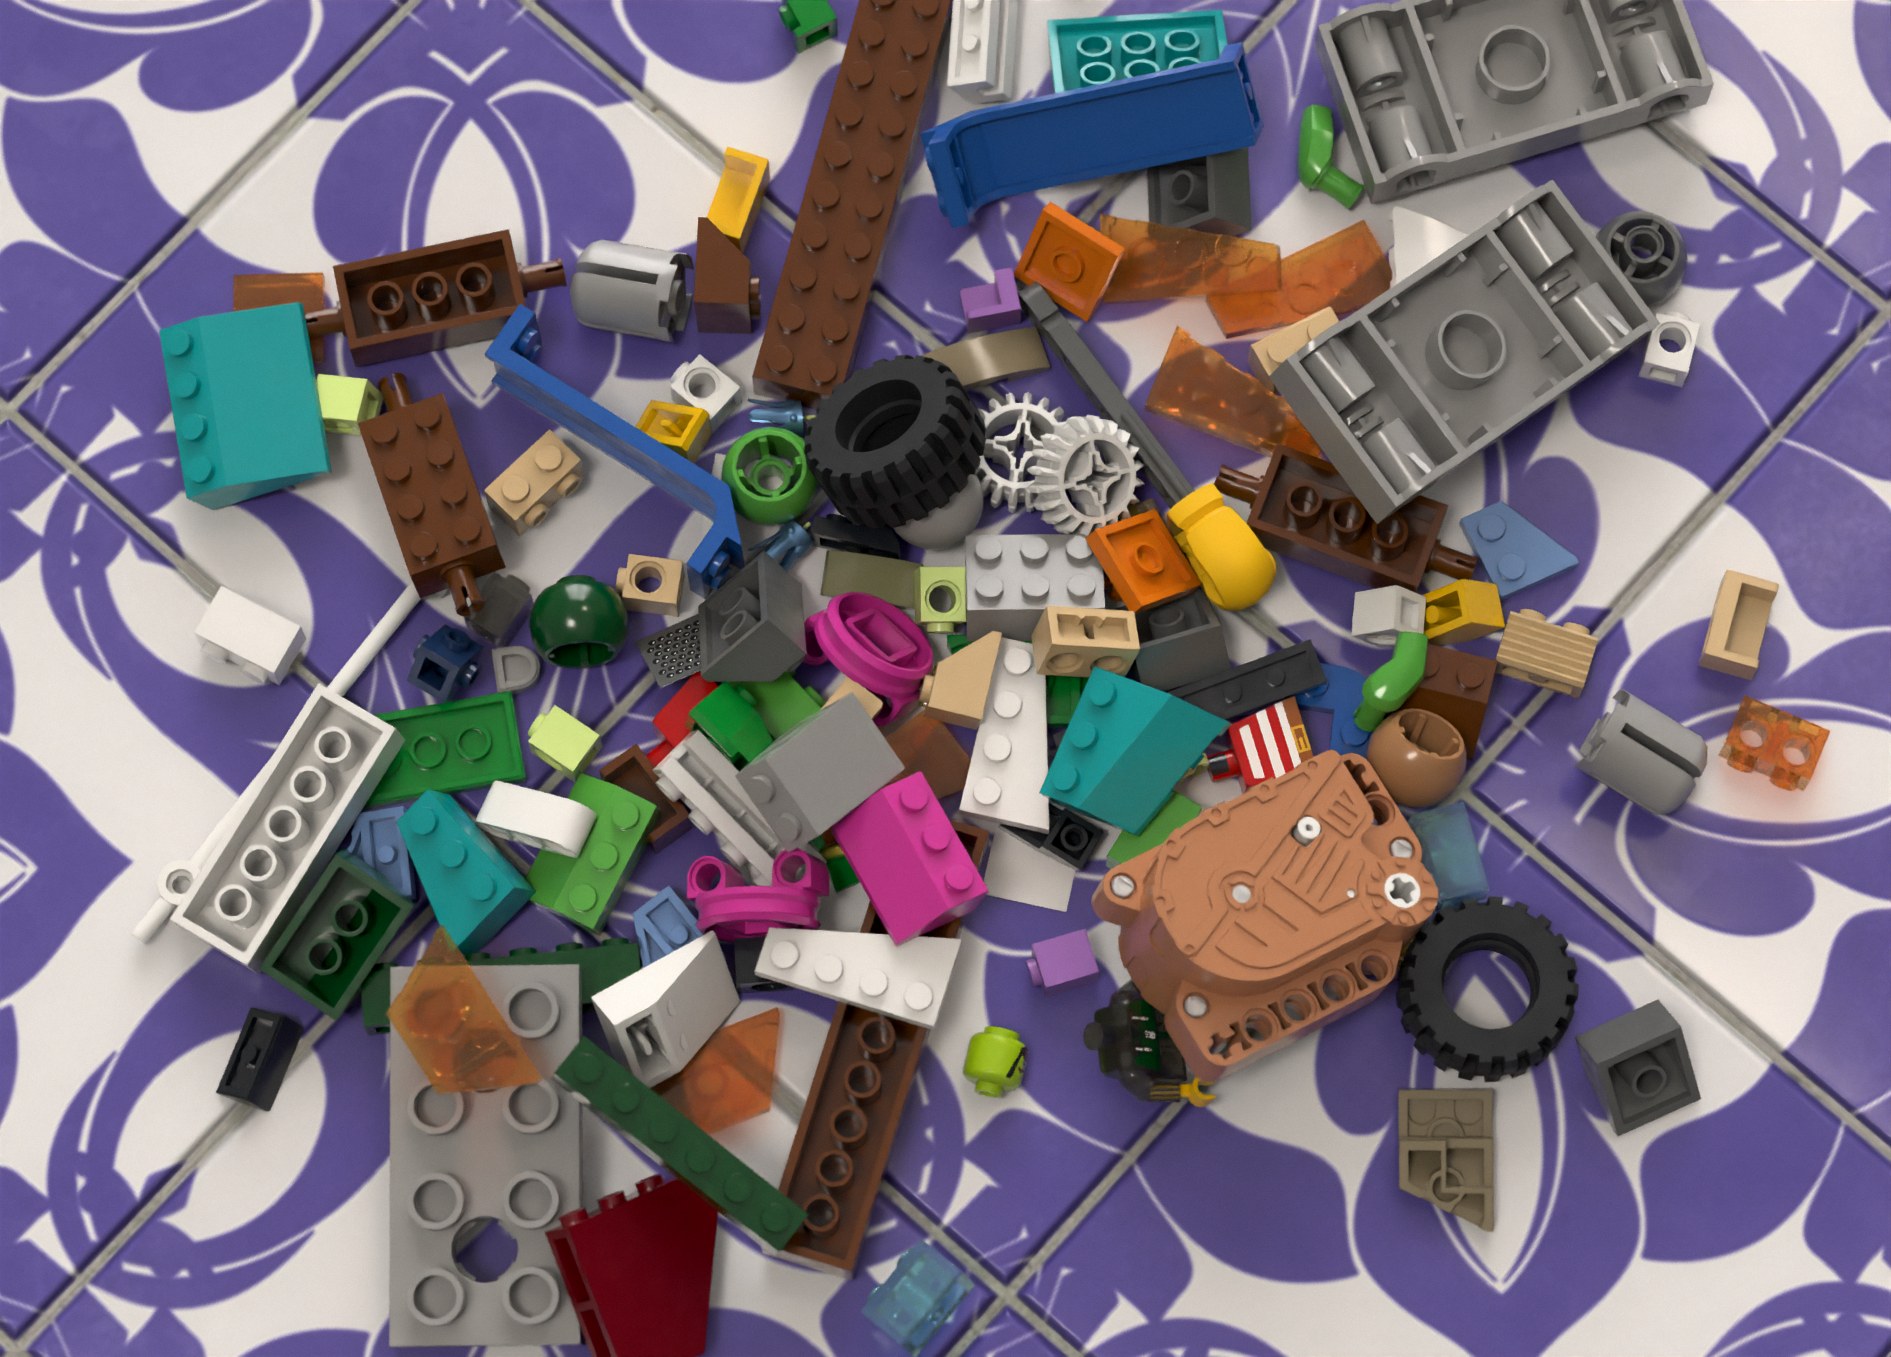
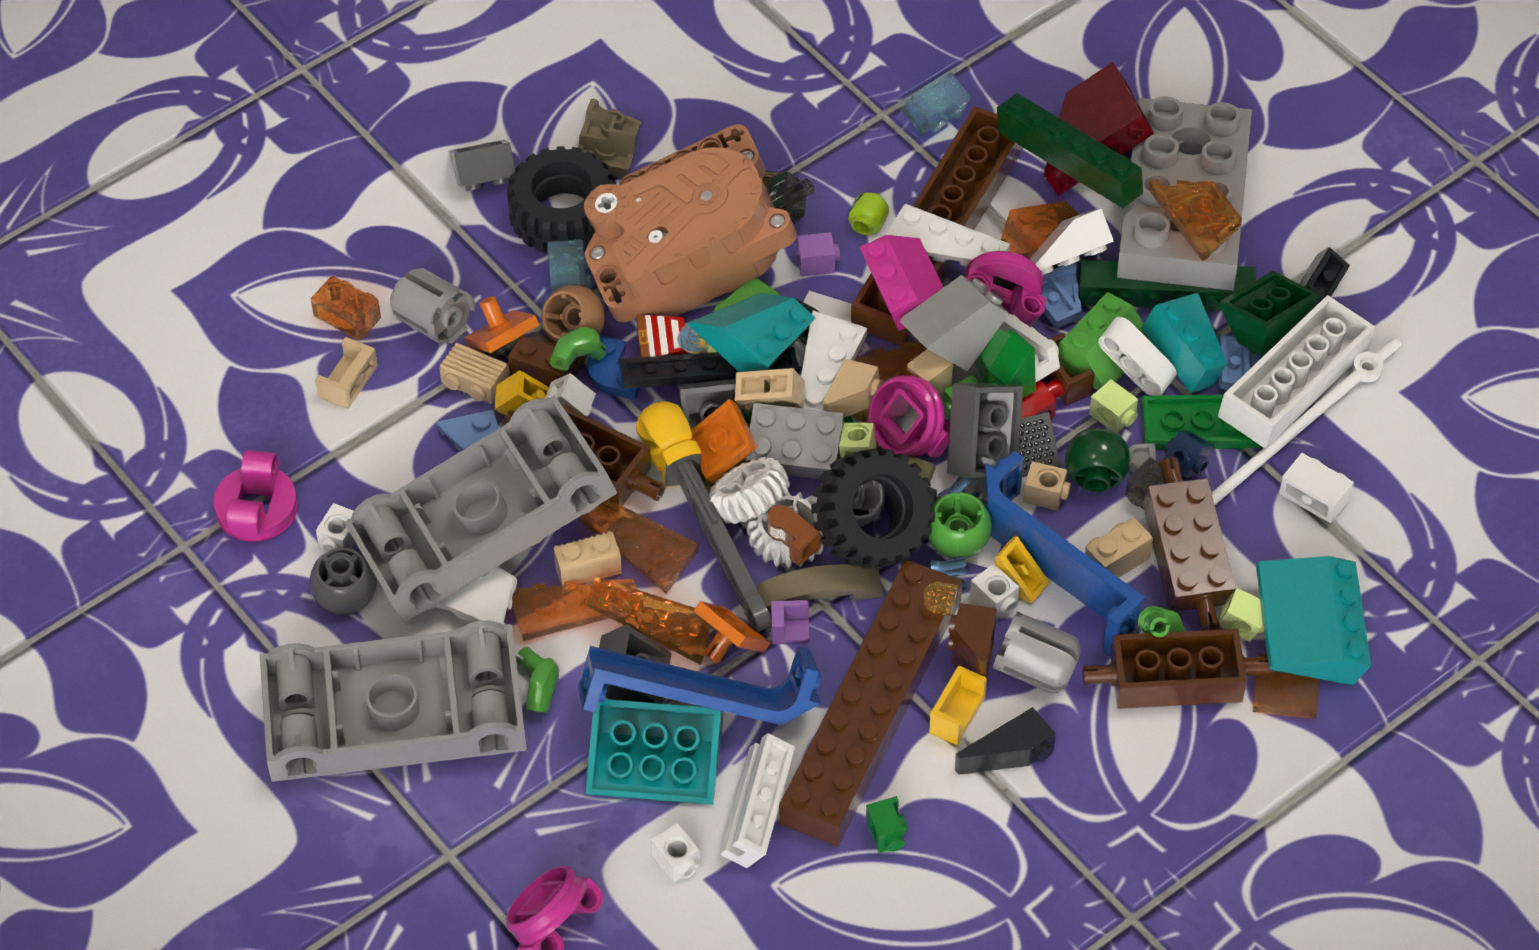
camera: 170 degrees left, 20 degrees down
none -> dark pink piece [213,450,298,542]
none -> orange tile [464,296,540,353]
none -> clear tile [677,324,707,354]
none -> dark orange leg [767,505,821,566]
none -> clear yellow tile [923,582,958,617]
none -> black slope [955,707,1056,775]
none -> bright green arm [1138,606,1186,637]

